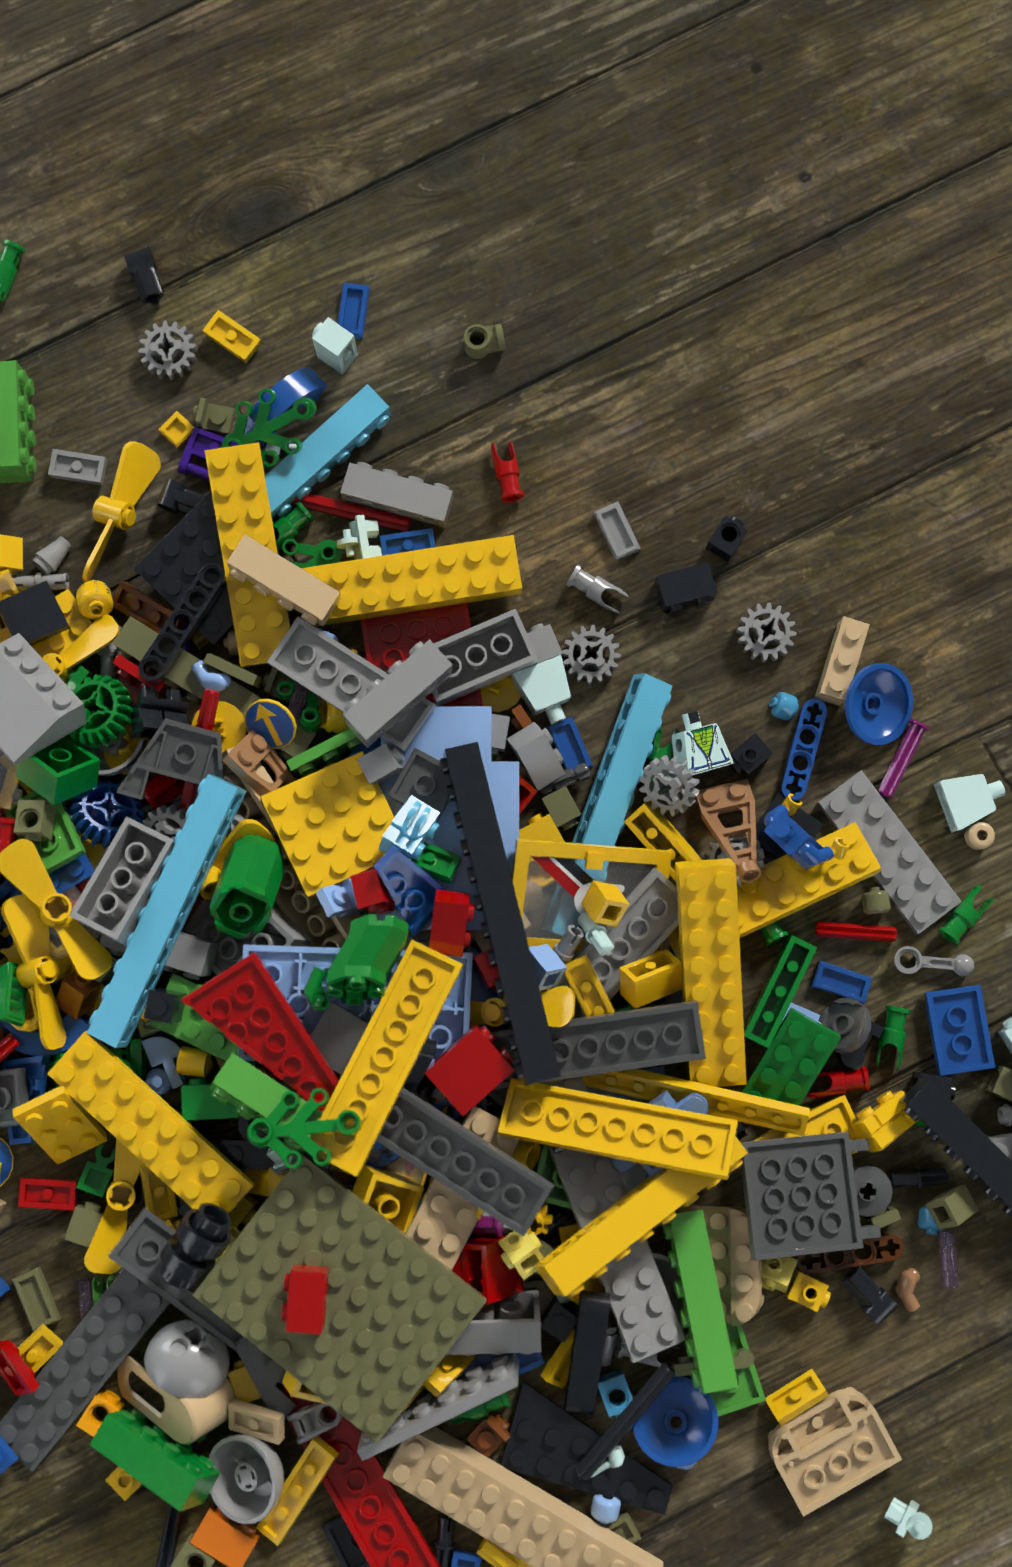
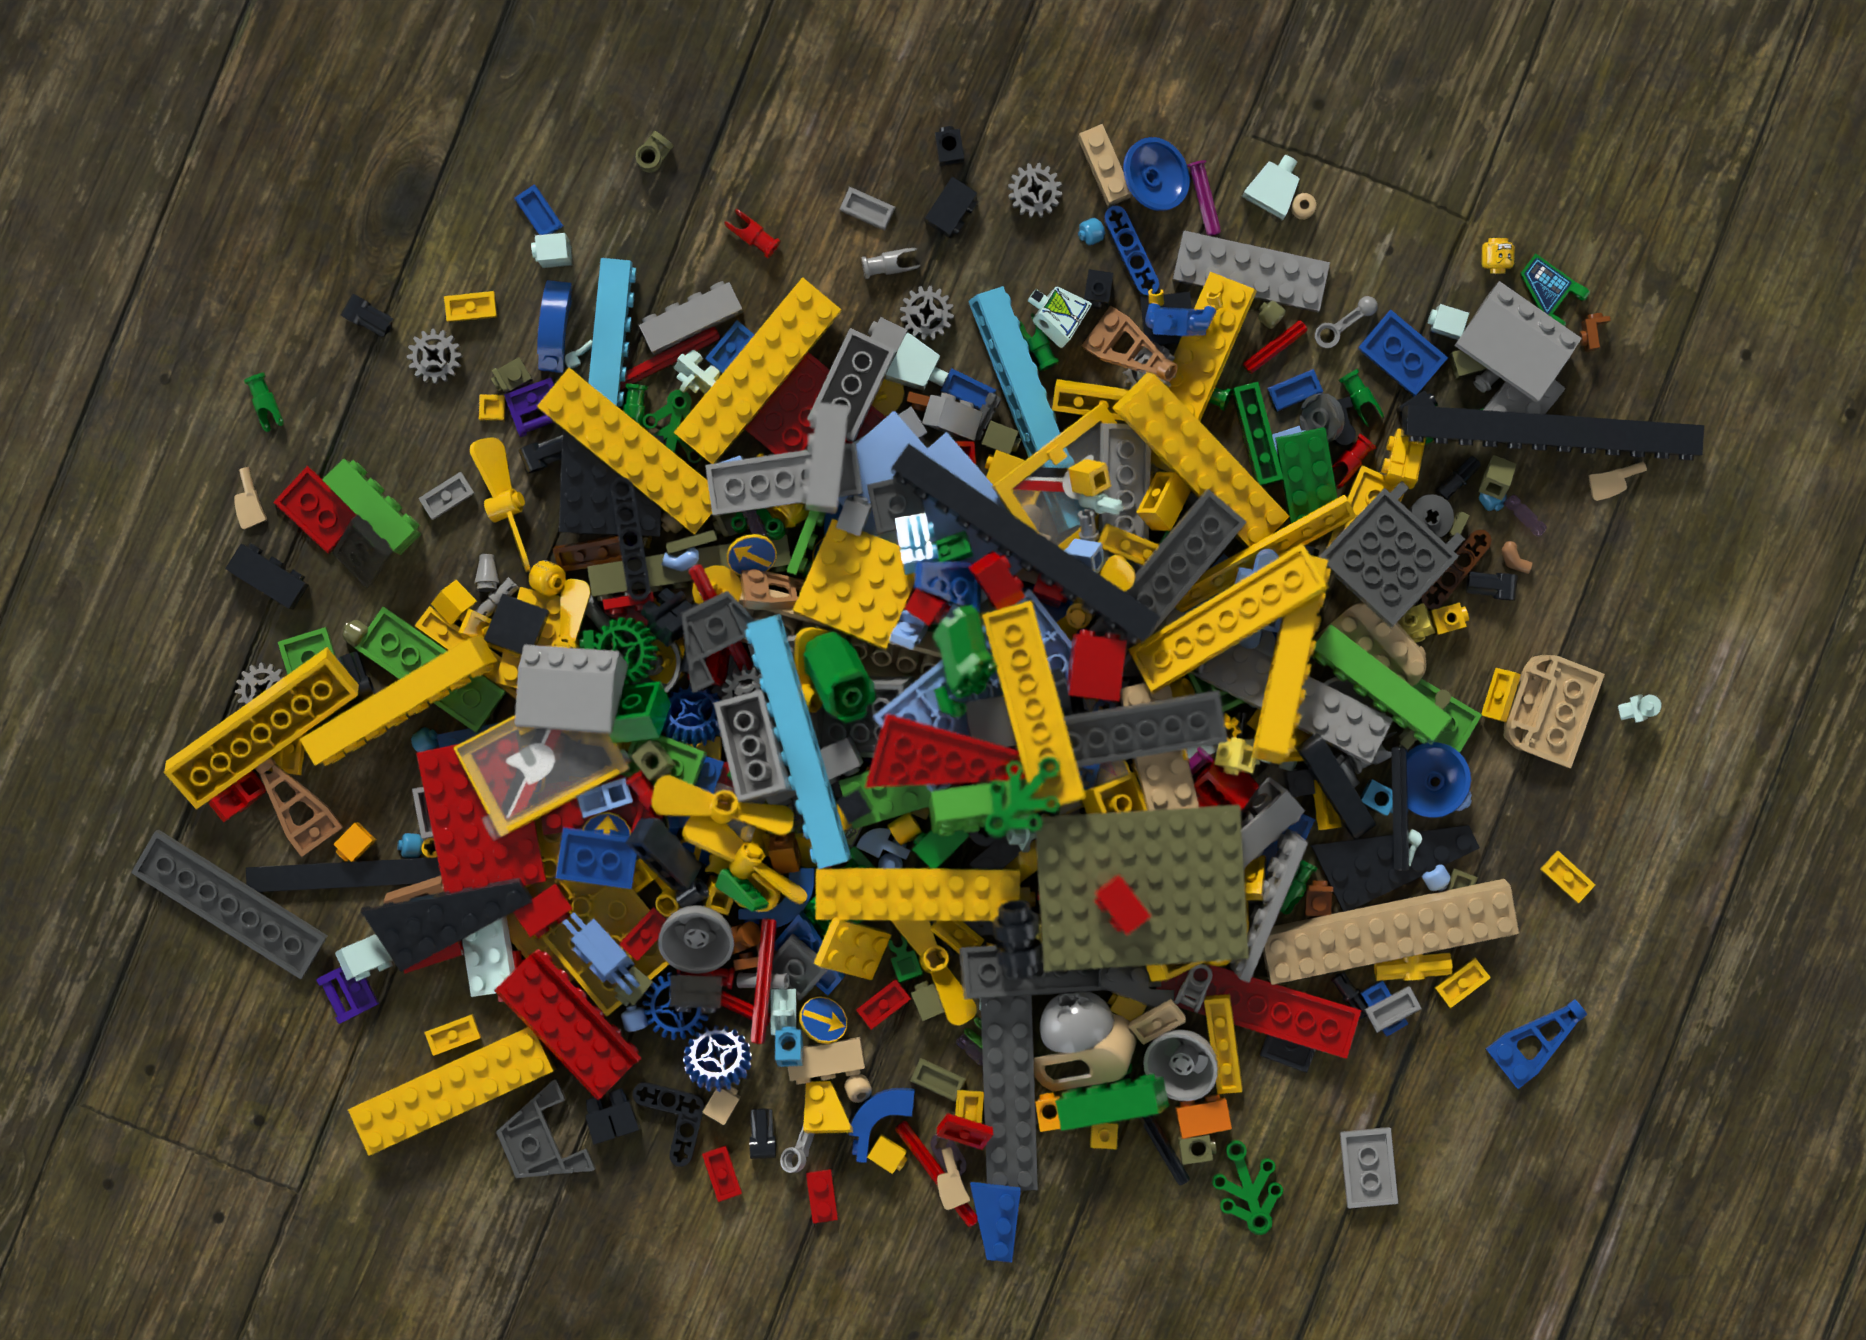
camera: 40 degrees left, 5 degrees up
green plant [222,388,317,467] -> none
tan brick [227,535,341,626] -> none
light grey gear [639,755,700,816] -> none
green piece [938,885,994,946] -> none

